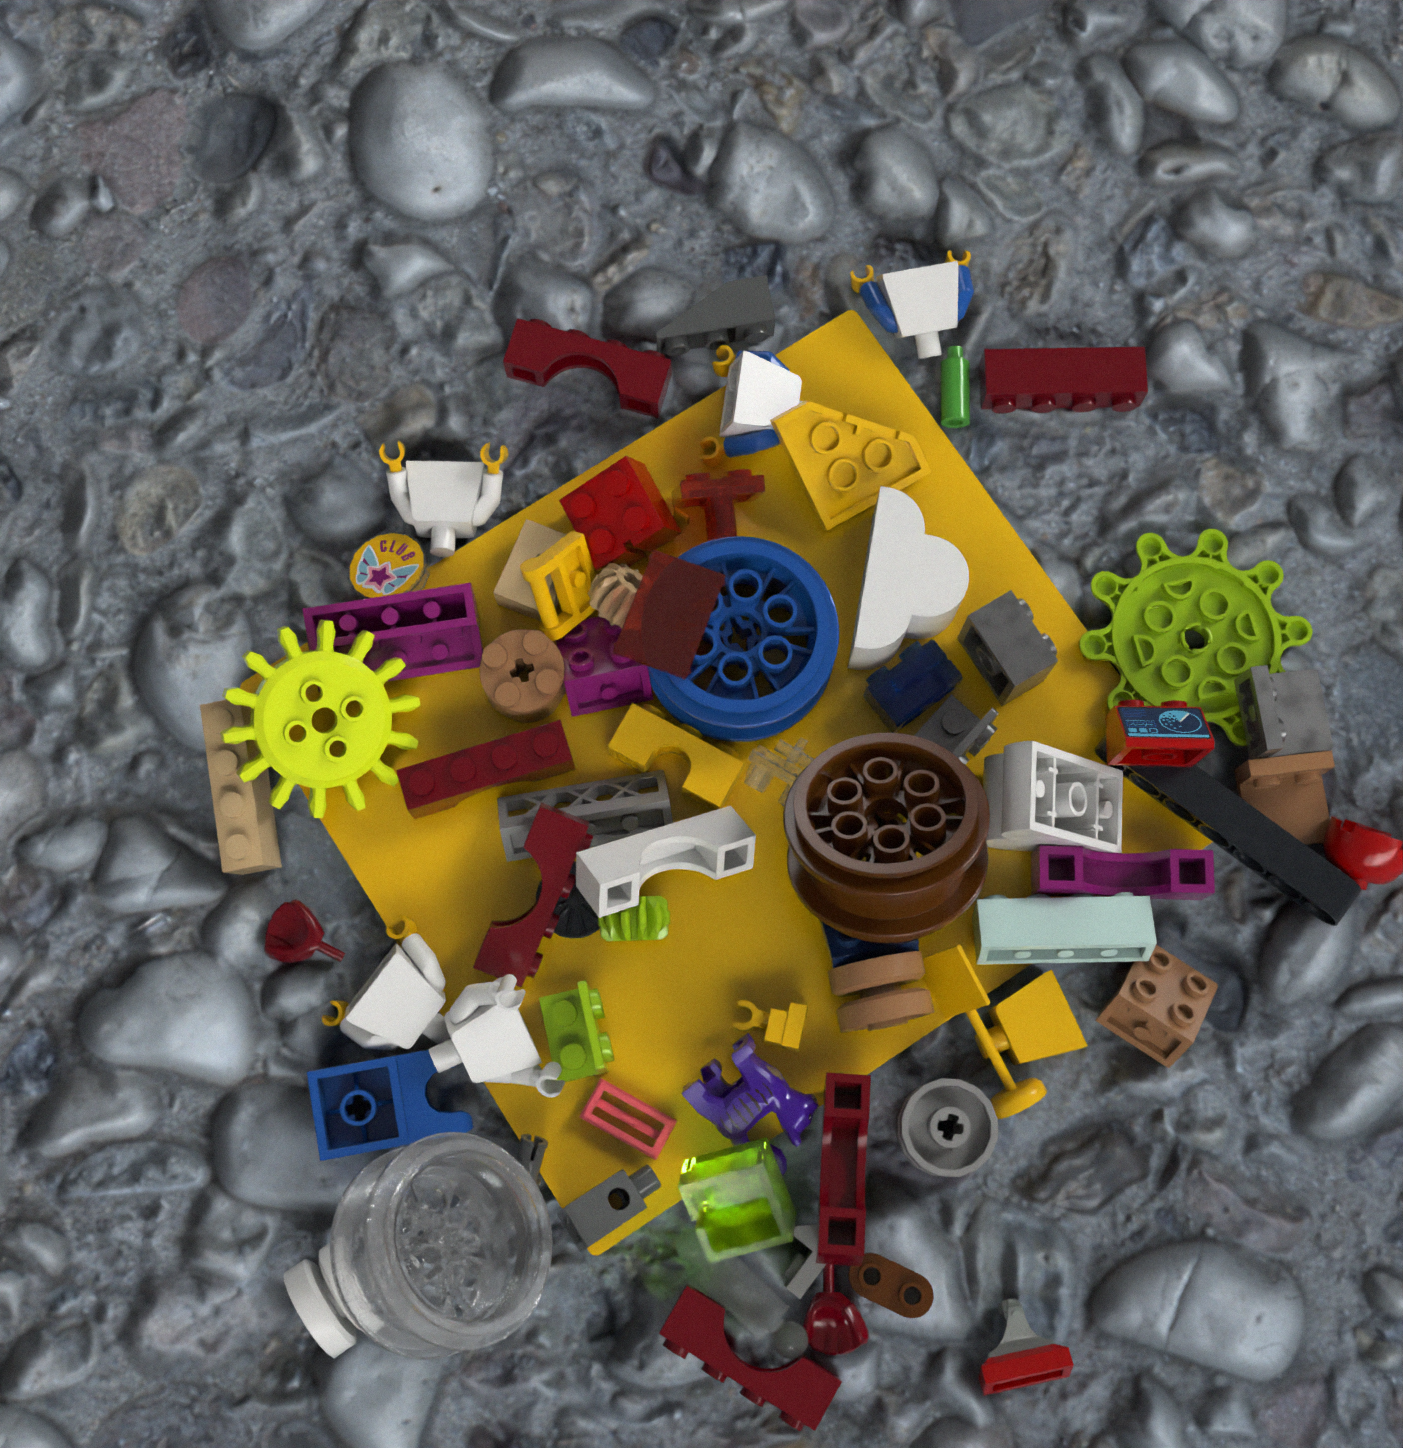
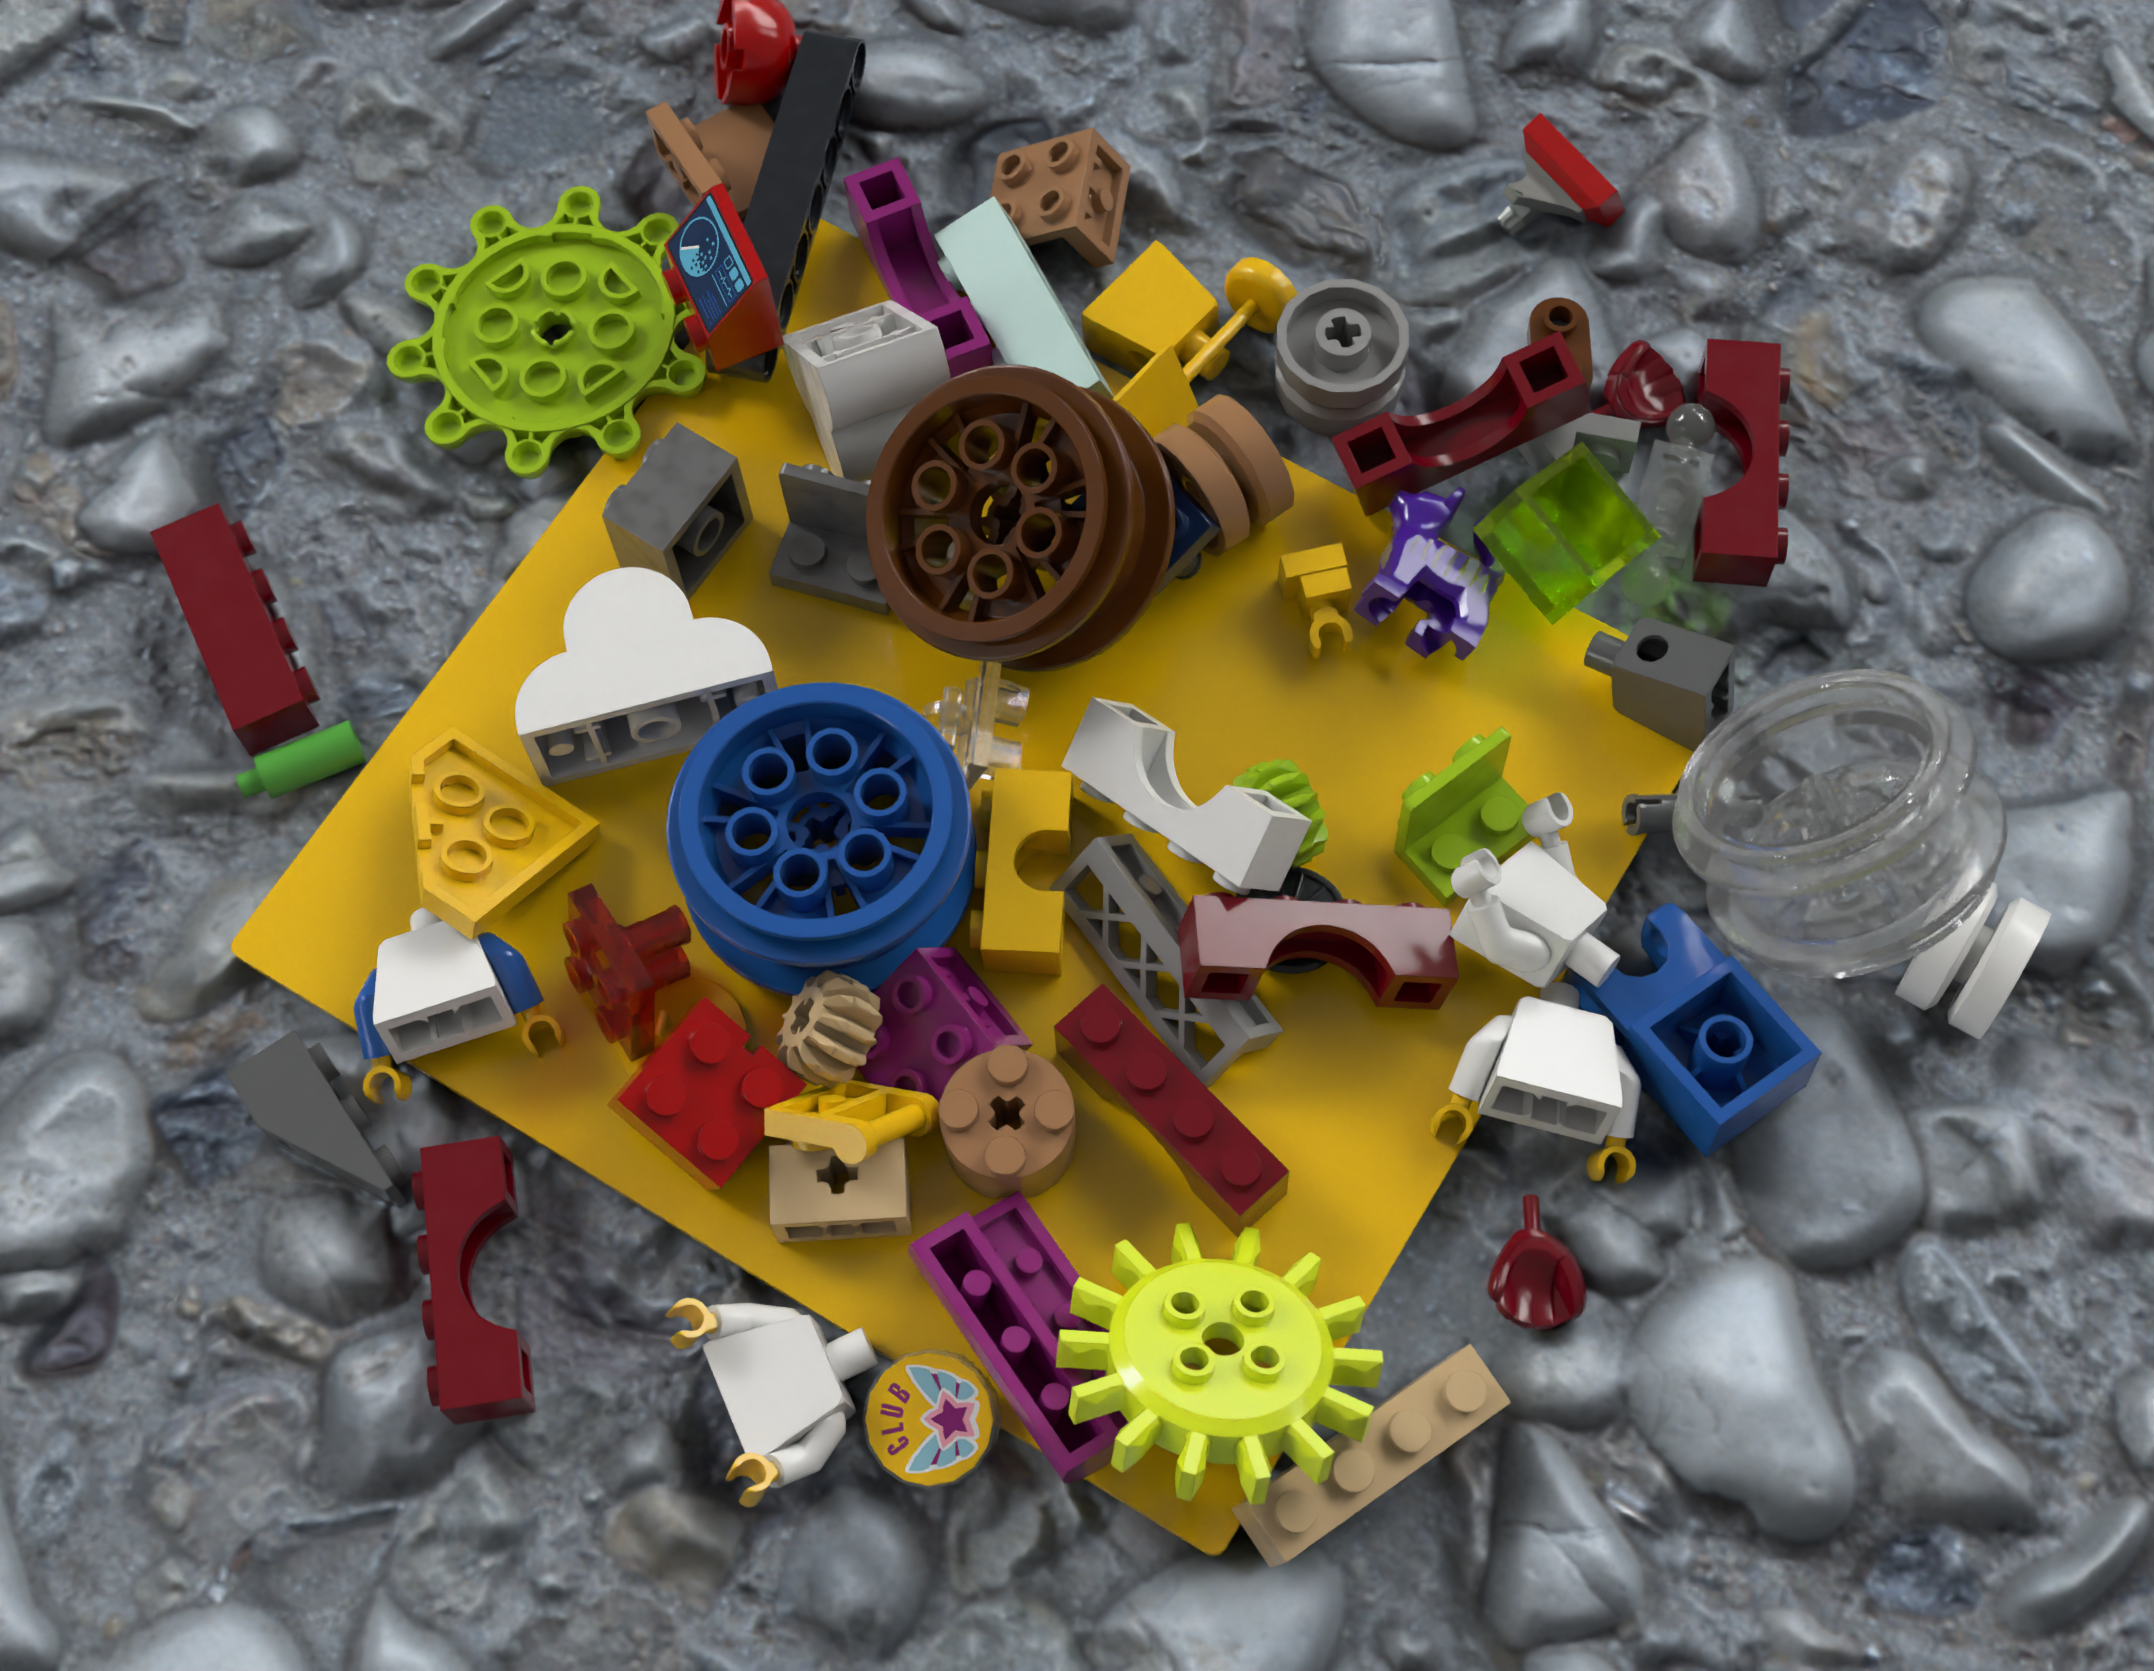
camera: 110 degrees left, 10 degrees down
coral tile [580,1078,677,1160] -> none
clear red piece [613,550,726,680] -> none
white torso [850,250,974,359] -> none
clear blue brick [863,639,963,733] -> none
flat silver bracket [1234,665,1333,760] -> none

